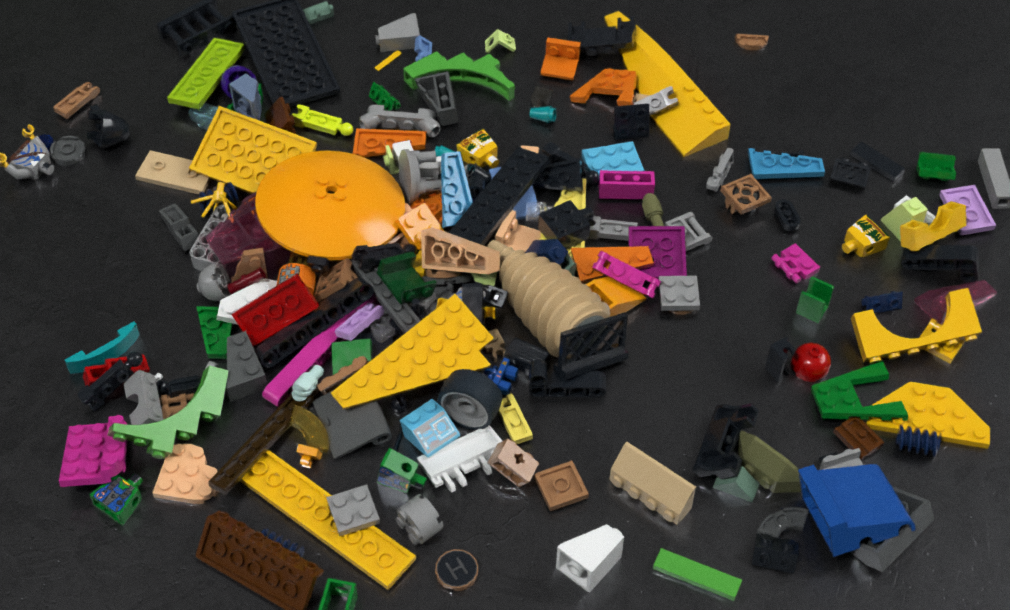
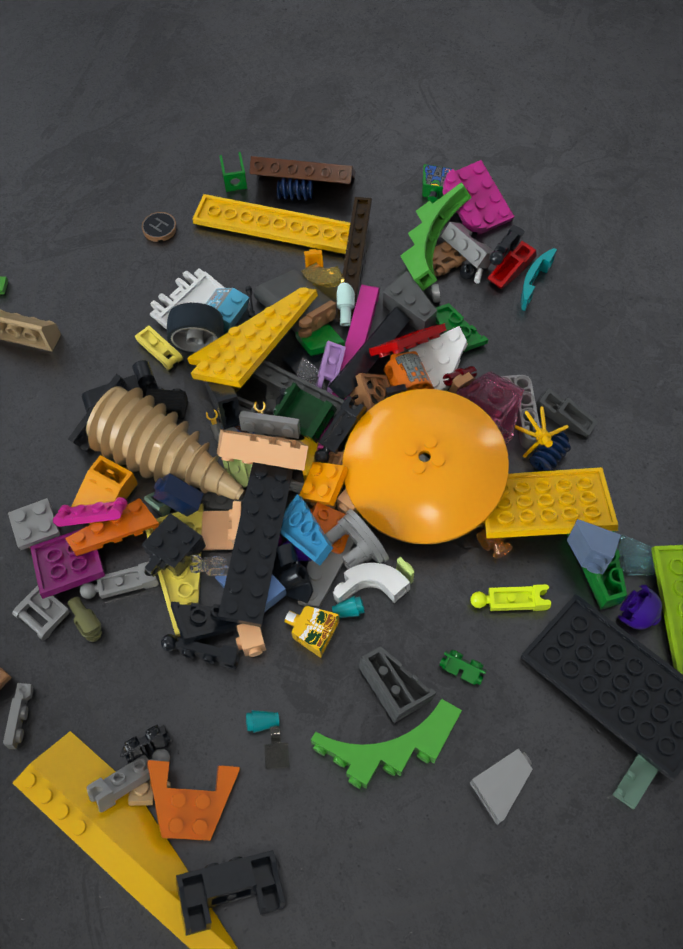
camera: 160 degrees right, 10 degrees up
tan plate [135,151,211,194] -> none
light nougat plate [153,444,218,504] -> none
black piece [166,375,202,398] -> none
light grey cylinder [197,263,232,302] -> none
reddish brown slope [264,97,296,134] -> none
light grey plate [326,485,380,536] -> none
orange wing [353,128,427,158] -> none
light grey plate [359,105,440,138] -> none
yellow piece [374,50,402,71] -> none
green torso [376,448,427,493] -> none
light grey brick [395,494,443,545] -> none
medium blue plate [414,35,432,61] -> none
blue hips [483,358,518,395] -> none
black piece [484,285,508,309] -> none
tan plate [484,329,506,362] -> none
yellowish green bracket [485,29,516,53] -> none
medium nougat brick [487,439,539,487] -> none
medium nougat plate [534,461,589,511] -> none
orange bracket [540,37,581,80] -> none
white slope [556,524,624,593] -> none
medium azure plate [581,141,644,174] -> none
dark pink brick [599,170,655,199] -> none
none -> light grey plate [239,411,300,439]

